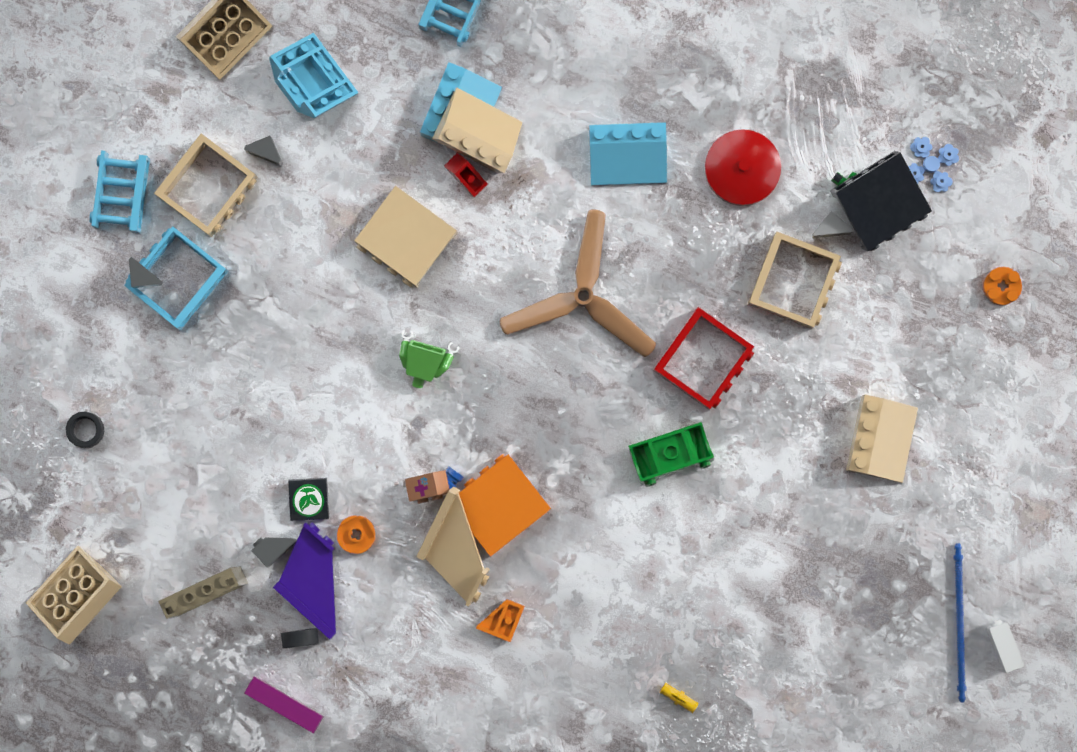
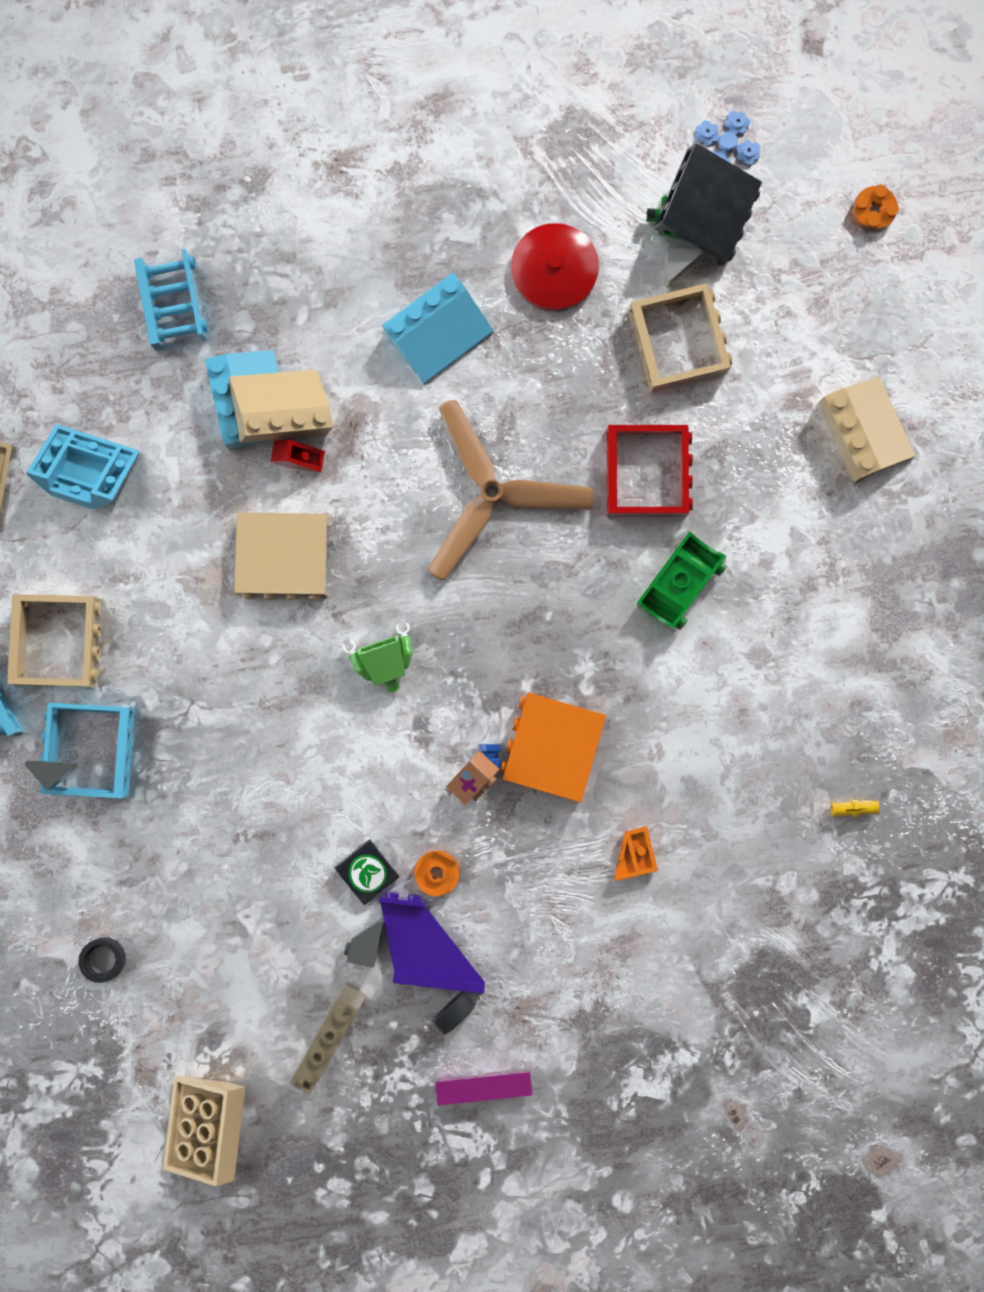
camera: 35 degrees left, 0 degrees up
dark grey slope [244,135,283,166] -> none
tan piece [416,487,490,607] -> none

